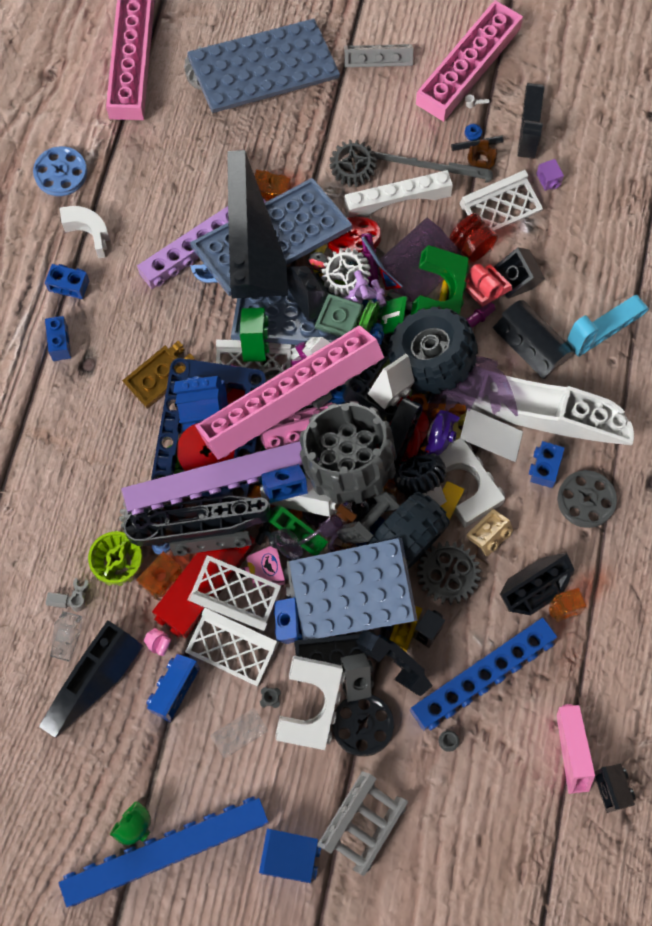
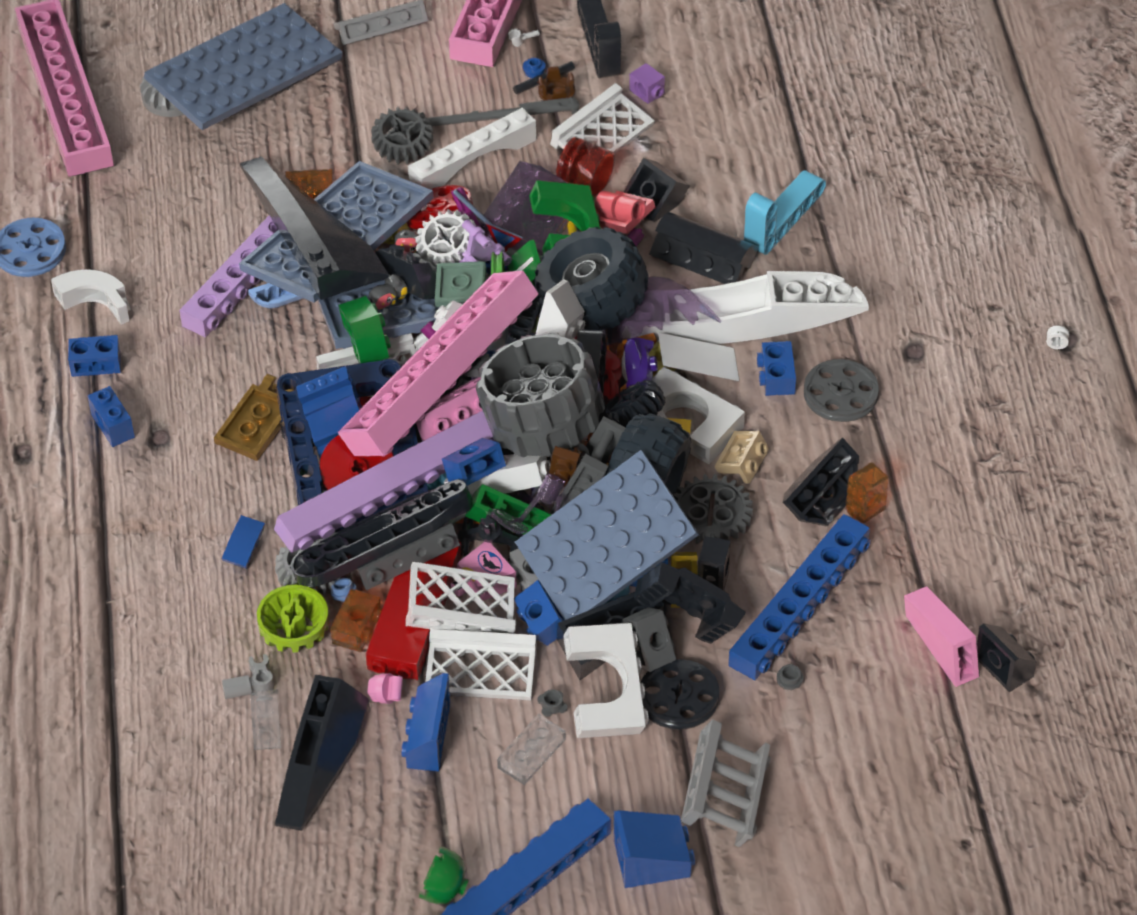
camera: 20 degrees left, 20 degrees down
none -> blue slope [222,515,265,569]
none -> dark grey animal [368,275,408,310]

